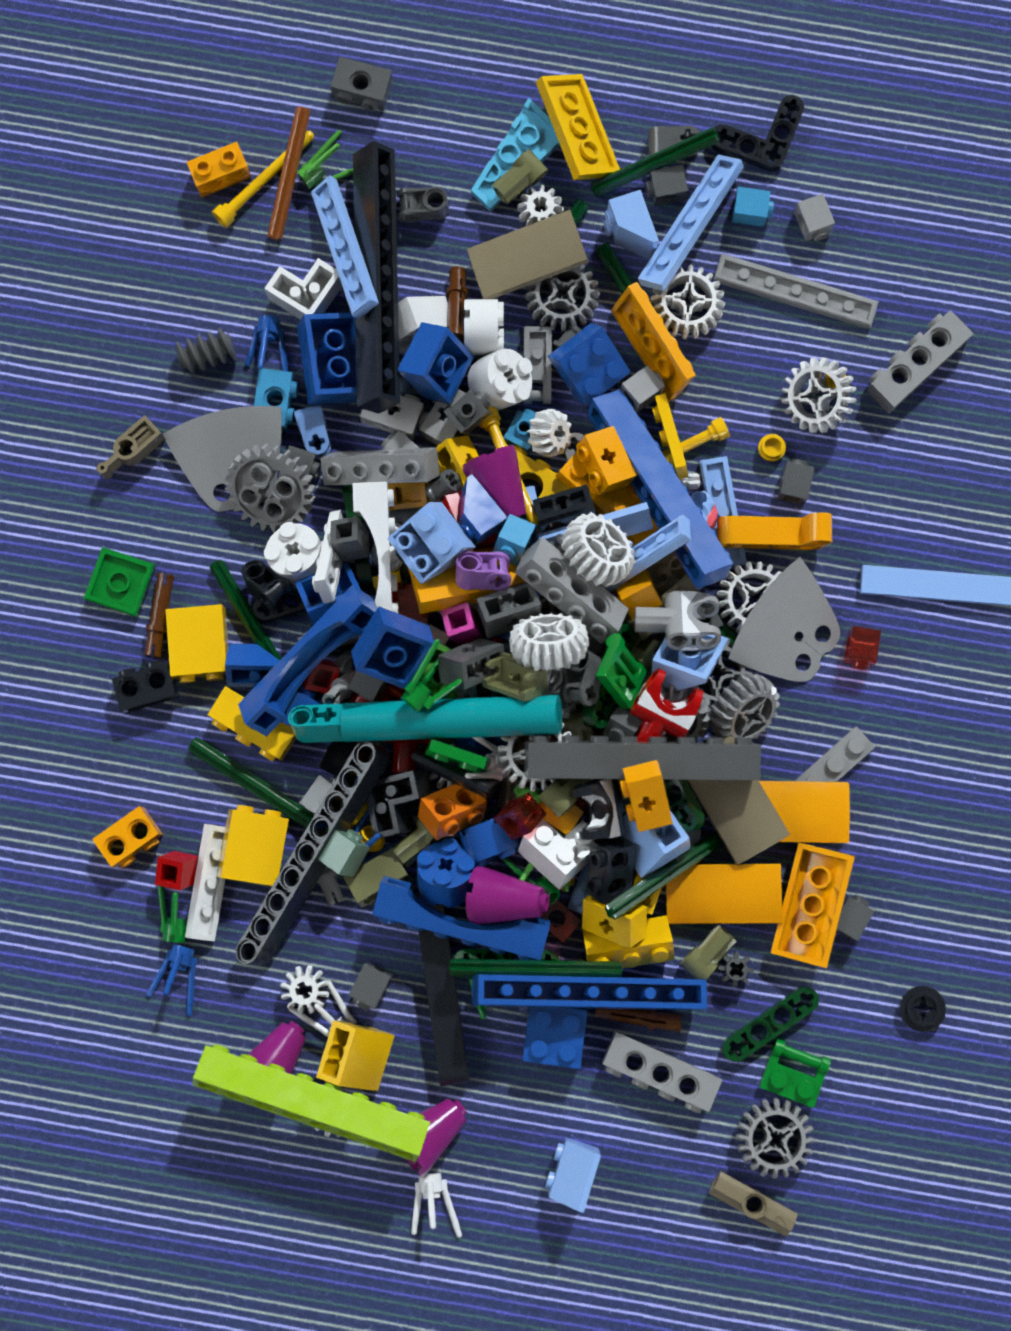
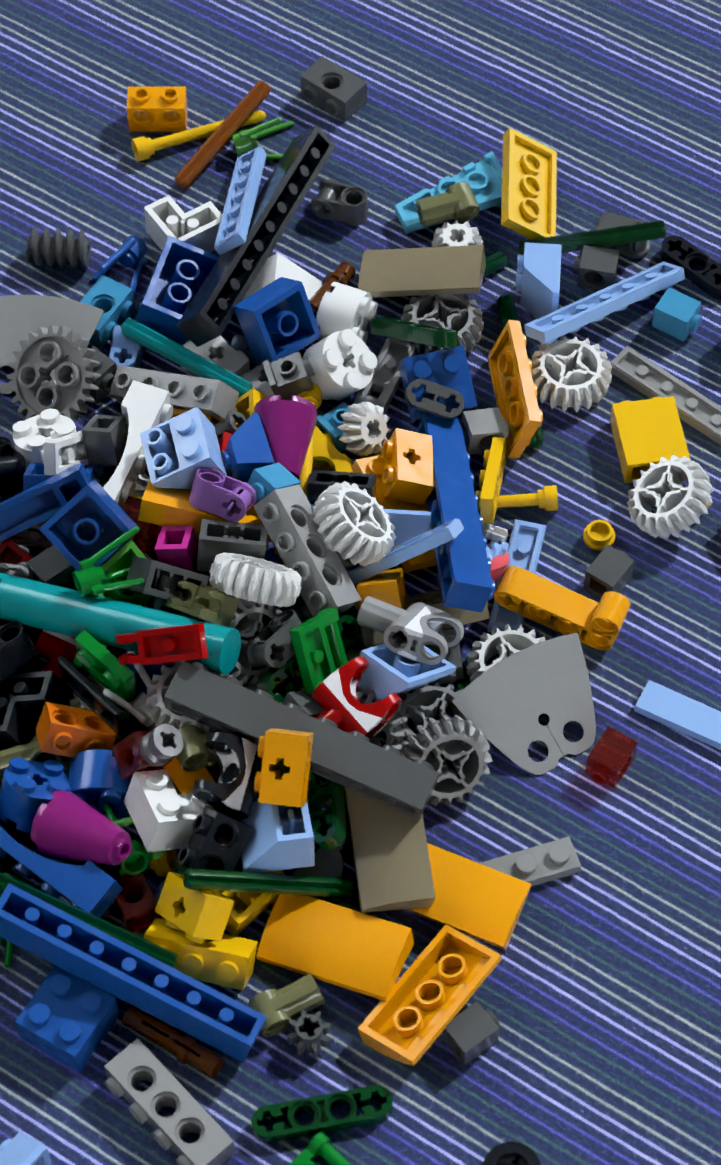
camera: 25 degrees right, 25 degrees down
none -> red hinge [115,623,208,666]
none -> teal axle [121,318,253,397]
none -> flat silver wheel [139,724,183,767]
none -> dark green beam [370,317,458,348]
none -> dark grey beam [404,379,465,419]
none -> yellow brick [610,396,690,483]

